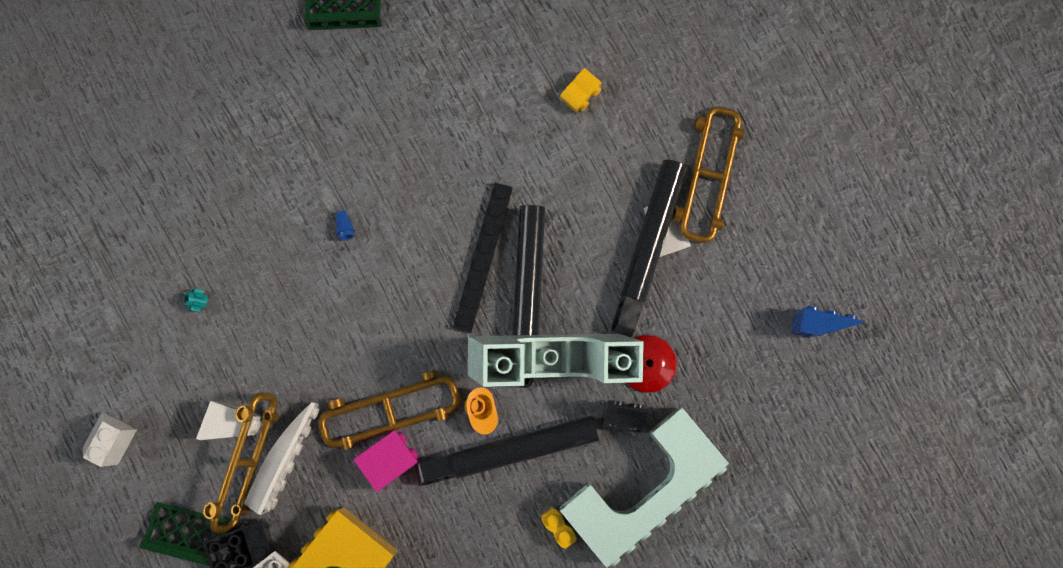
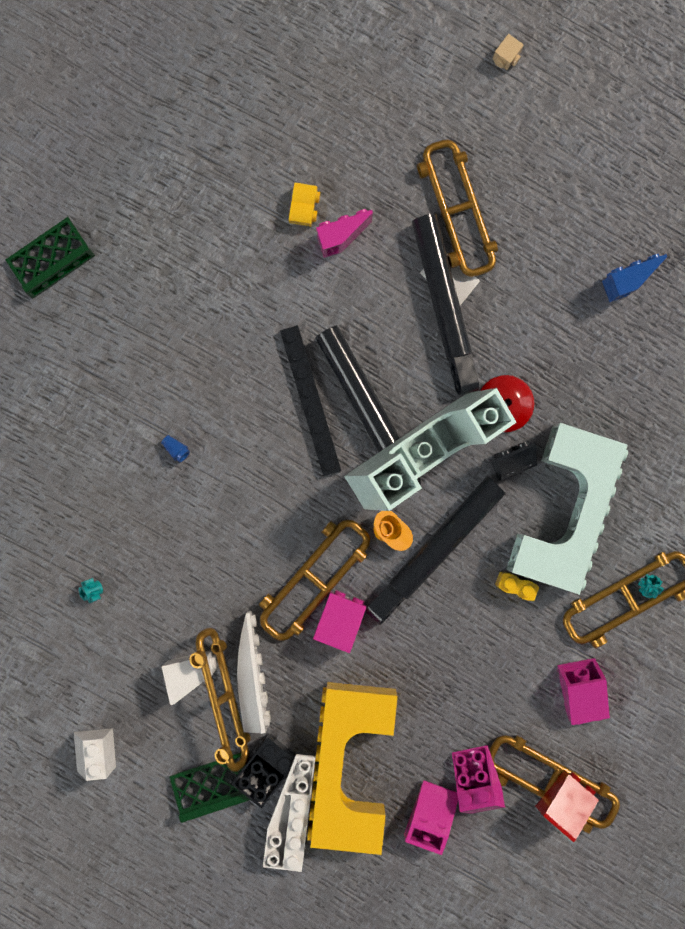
camera: 35 degrees left, 5 degrees up
none -> dark pink slope [316,209,373,258]
none -> tan brick [492,34,524,70]

